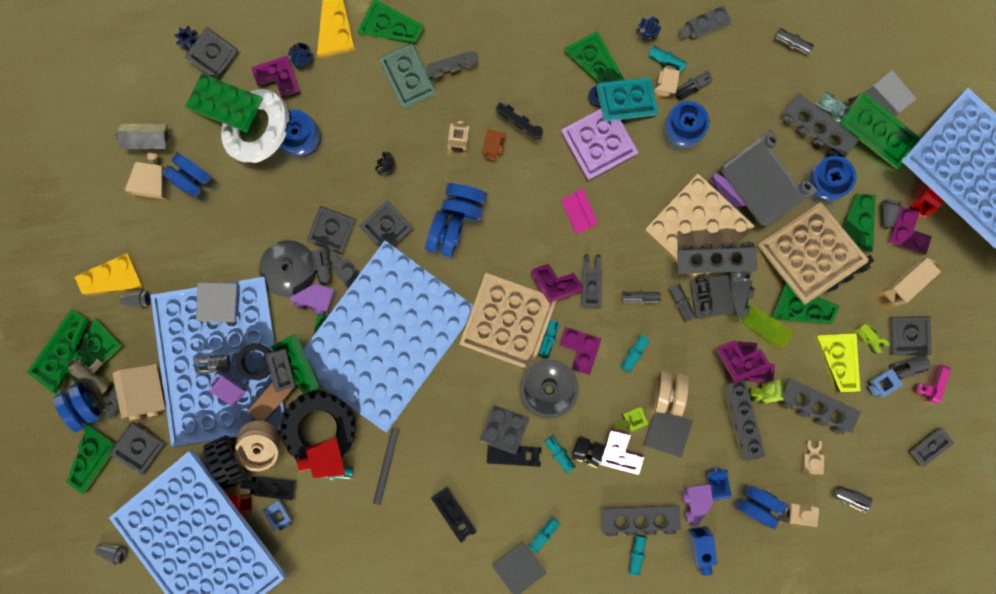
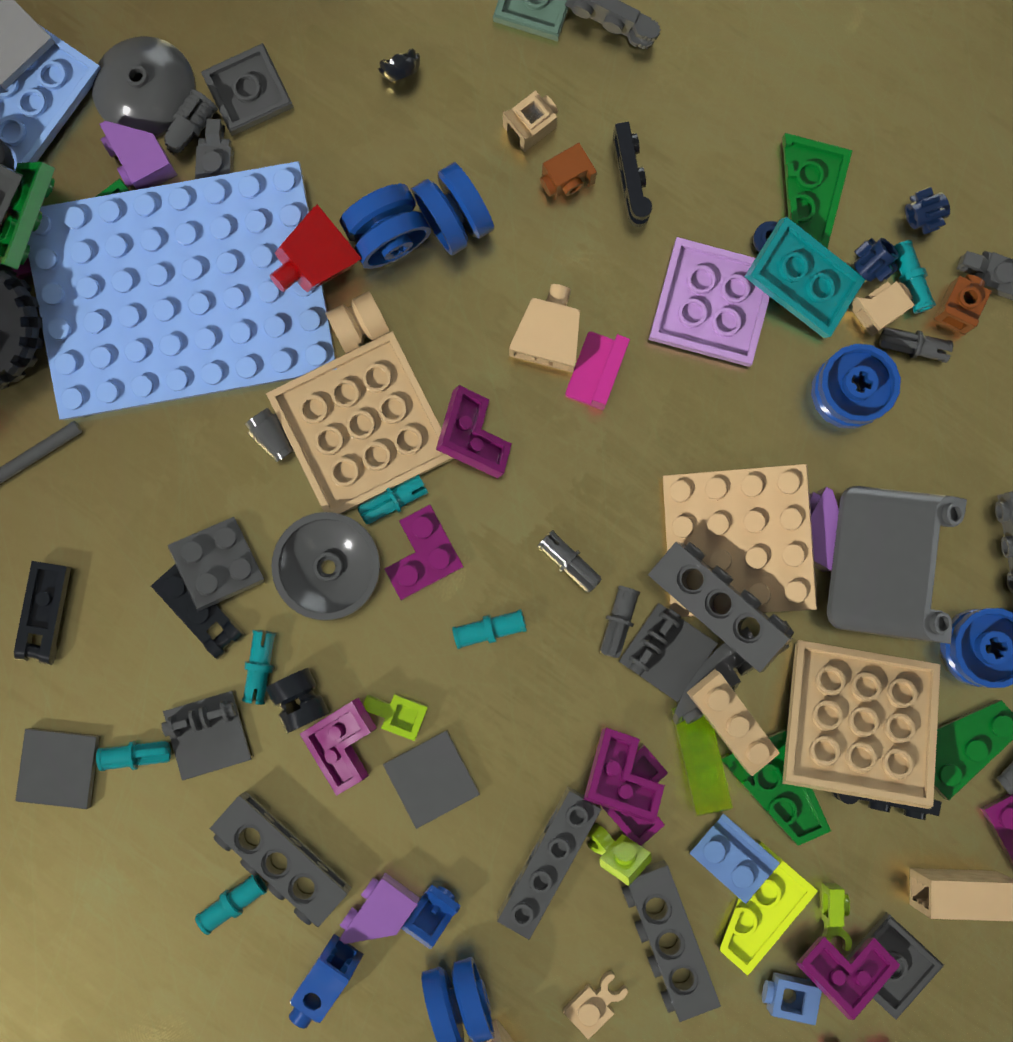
camera: 45 degrees right, 0 degrees up
dark grey plate [359,200,414,247] -> none
dark grey hinge [582,254,602,308] -> none
tan wheel [654,370,689,416] -> none
dark grey hinge [891,354,931,380] -> none
none -> dark grey hinge [162,691,252,781]
none -> dark grey cone [245,408,294,462]
none -> red torso [270,204,362,292]
none -> tan wheel [325,291,390,354]
none -> tan torso [509,284,580,373]
none -> tan plate [687,669,780,776]
none -> medium blue plate [689,814,781,904]
none -> magenta plate [796,936,900,1020]
none -> dark blue gear [854,238,899,282]
none -> dark orange brick [934,274,992,334]

